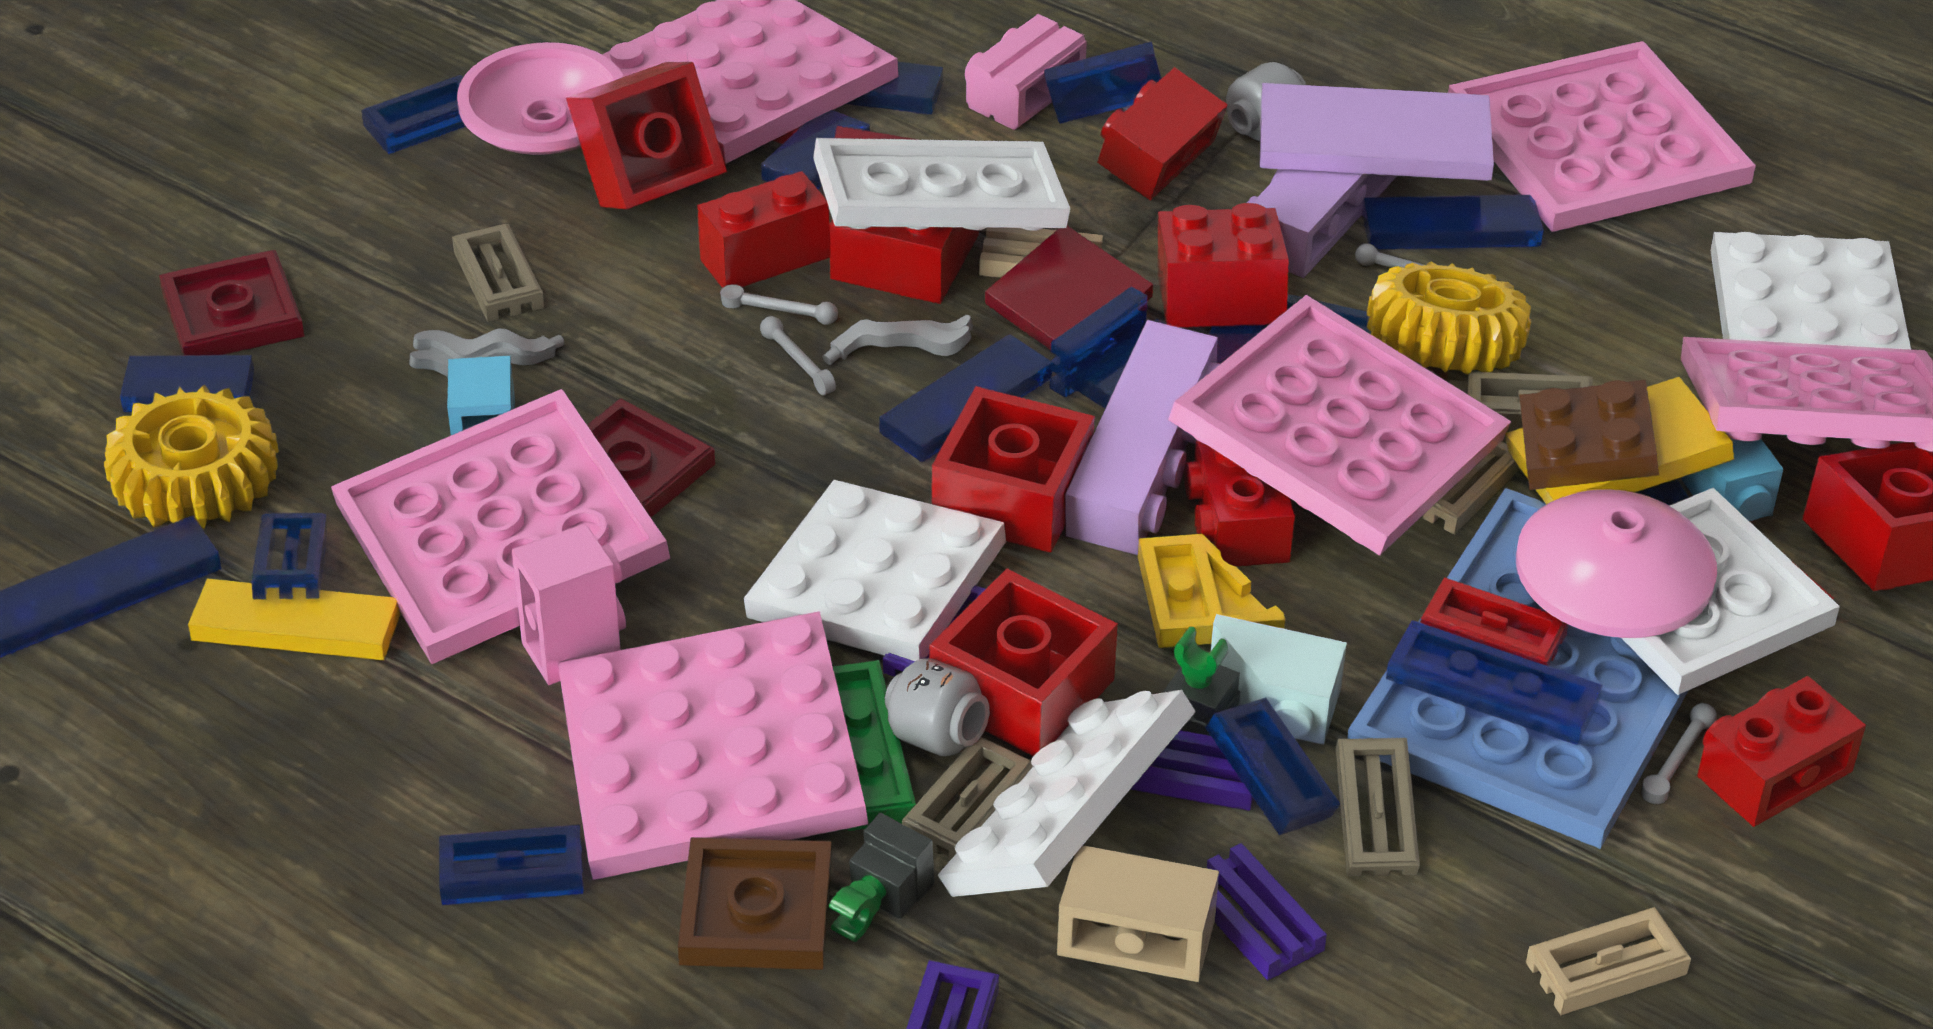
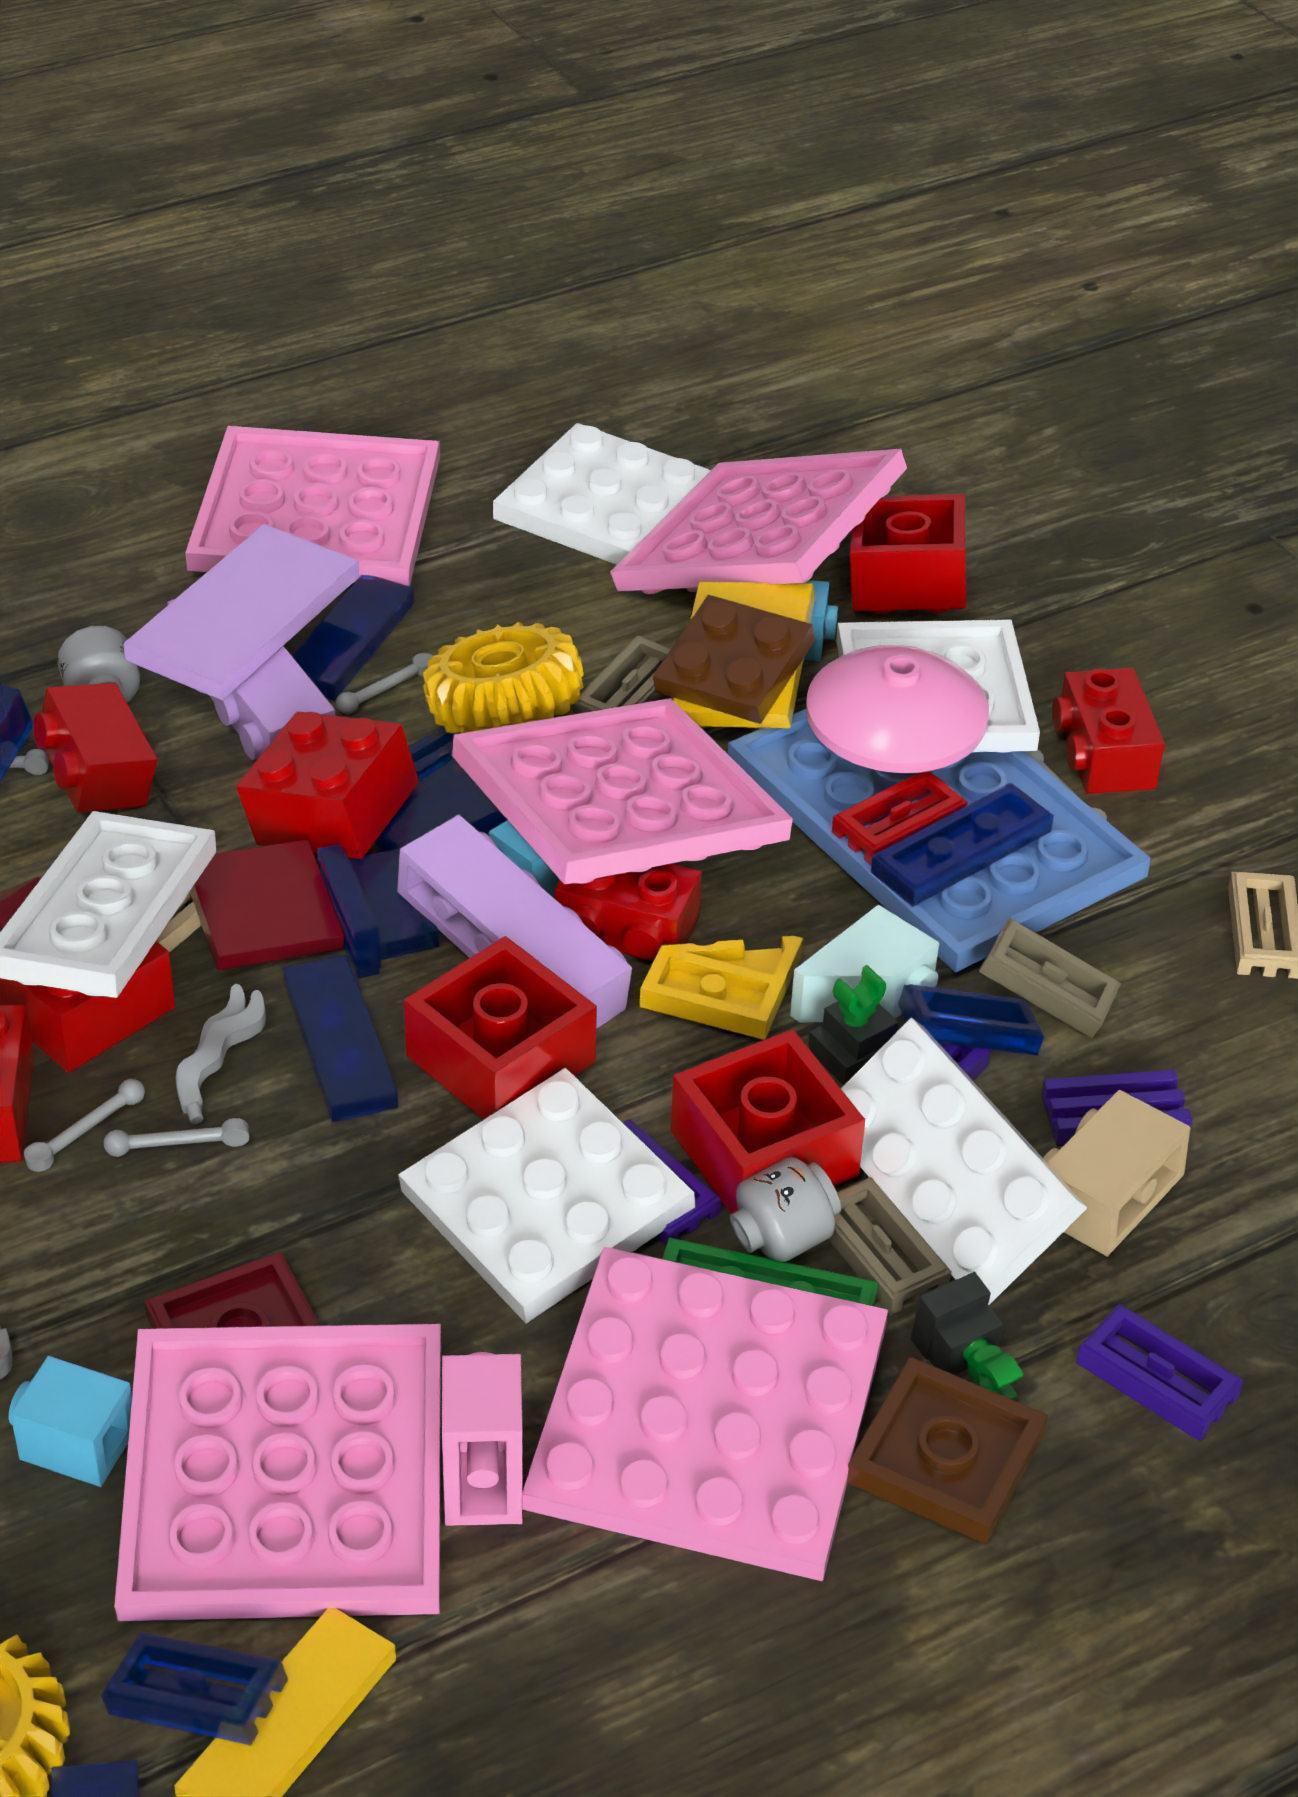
camera: 65 degrees left, 0 degrees up
clear blue tile [439,825,584,905] -> none

